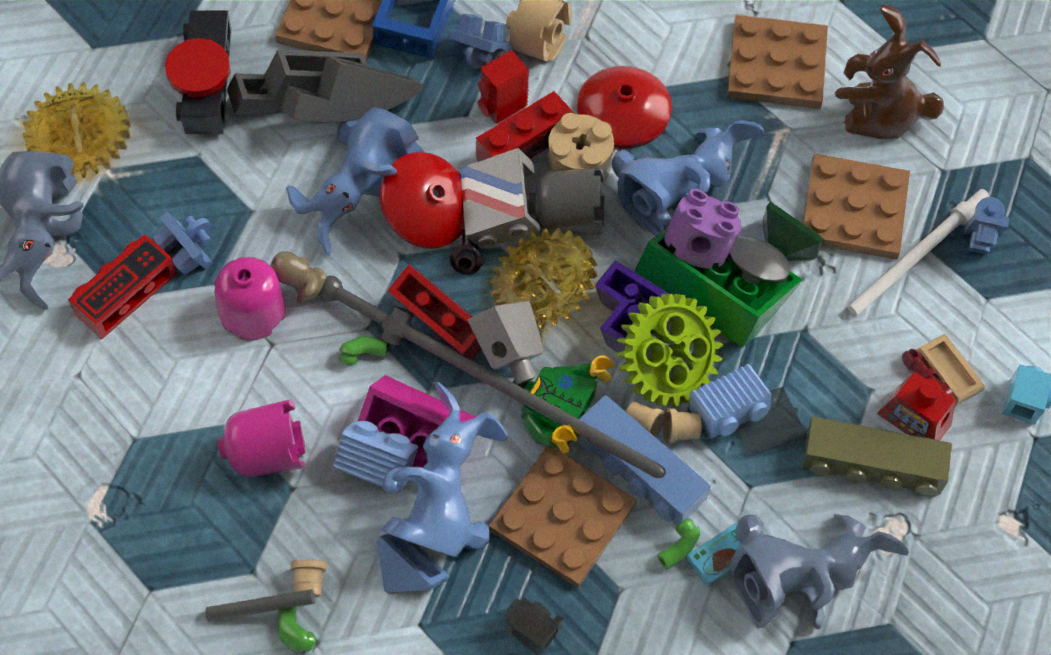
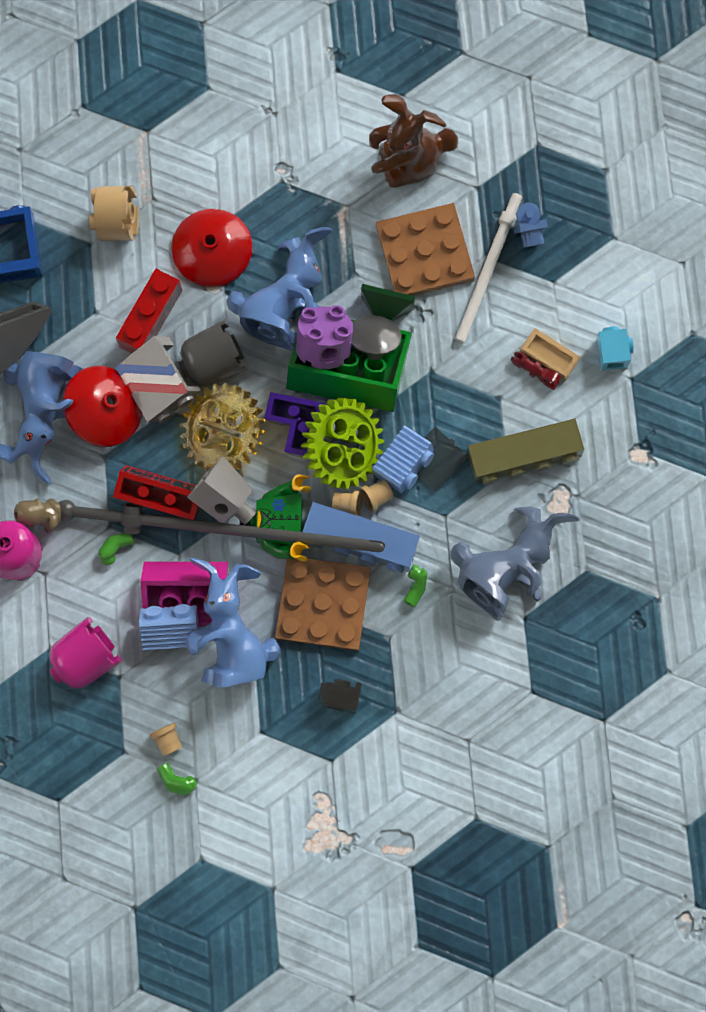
camera: 20 degrees left, 15 degrees up
dark grey bar [205,589,315,621] -> none
medium blue slope [377,533,450,592] -> none
medium blue hips [448,14,512,69] -> none
black plate [450,229,483,275] -> none
red brick [477,50,529,124] -> none
tan brick [547,113,614,183] -> none
medium azure tile [686,522,741,587] -> none
medium nougat plate [727,15,828,109] -> none
red torso [877,372,956,440] -> none

